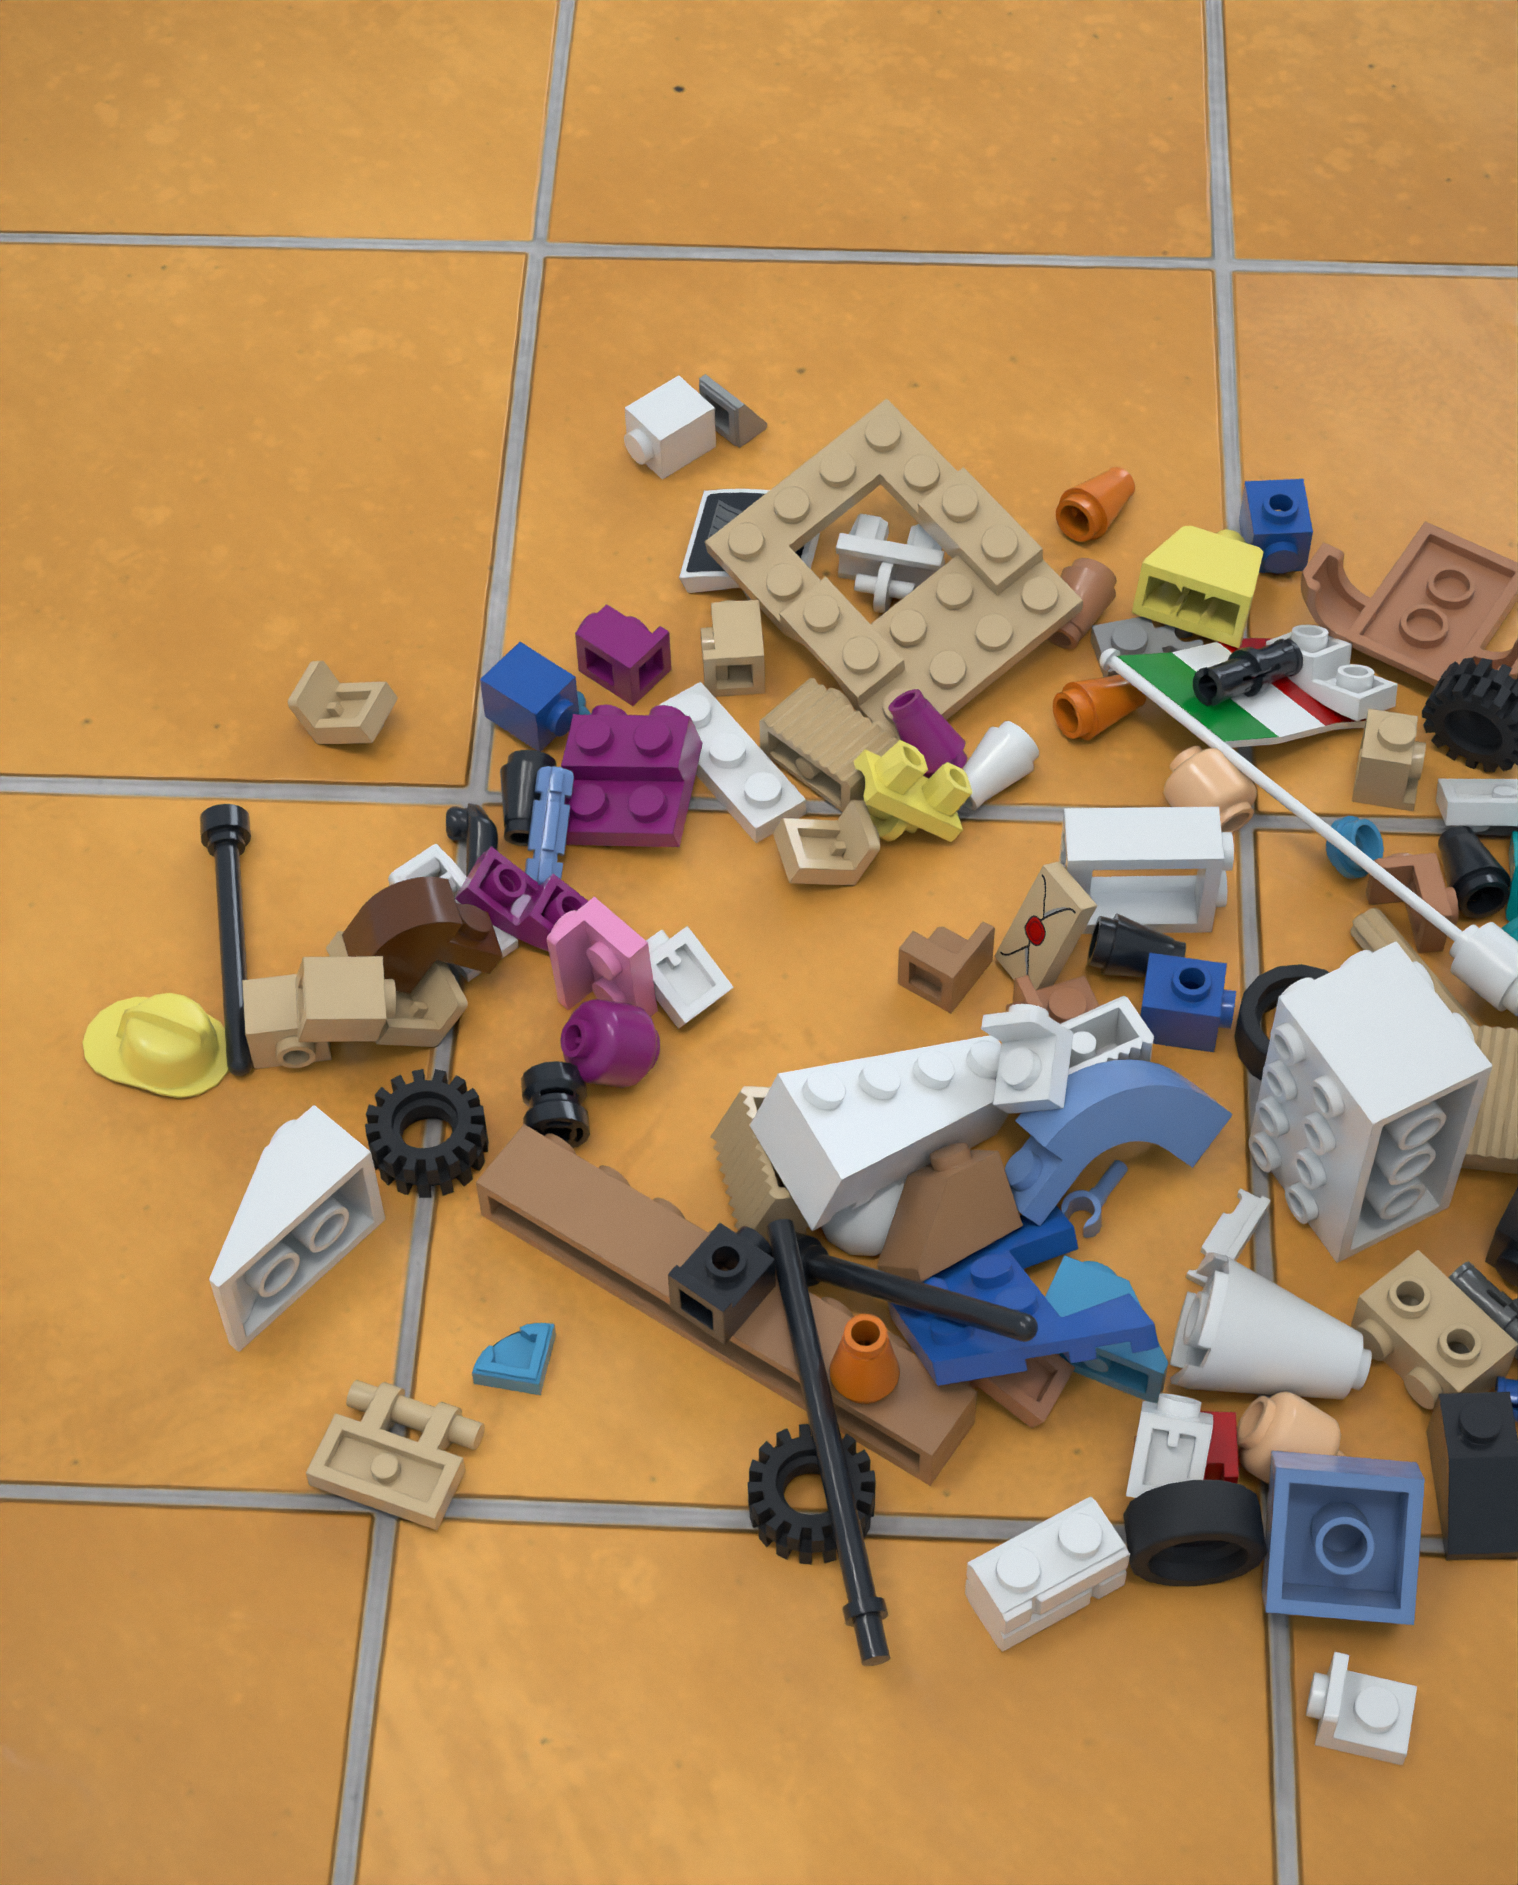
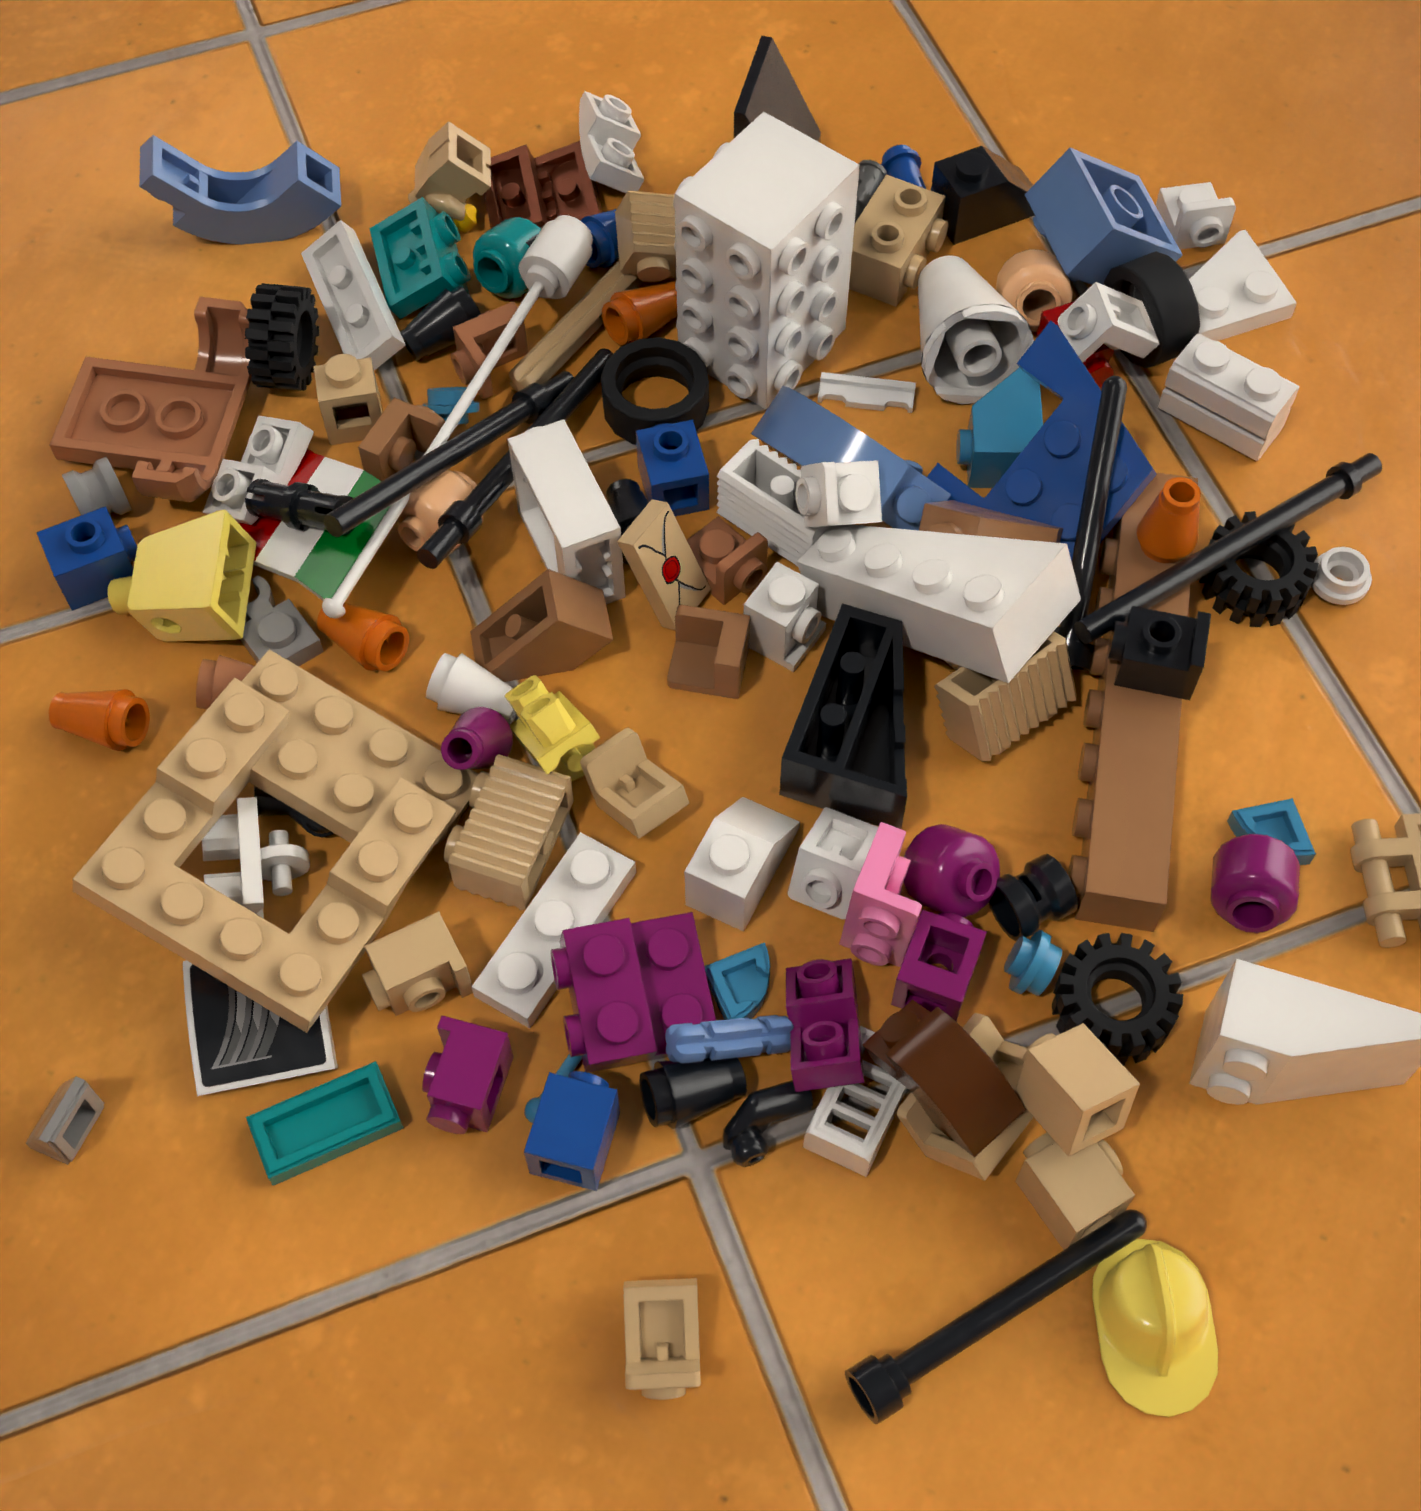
camera: 115 degrees left, 5 degrees up
white brick [624,375,716,480] -> none
none -> light grey wheel [62,457,132,515]
none -> teal tile [246,1061,404,1186]
none -> black bar [324,371,574,537]
none -> medium nougat bracket [358,397,448,481]
none -> black bar [417,348,613,569]
none -> medium nougat slope [470,569,613,682]
none -> white slope [684,797,800,932]
none -> dark azure tile [704,943,770,1020]
none -> white brick [743,562,826,672]
none -> black wedge [779,603,907,829]
none -> magenta brick [891,909,987,1022]
none -> dark azure plate [1004,930,1062,996]
none -> white wing [1189,230,1297,341]
none -> magenta head [1210,834,1300,933]
none -> white plate [1311,547,1372,605]

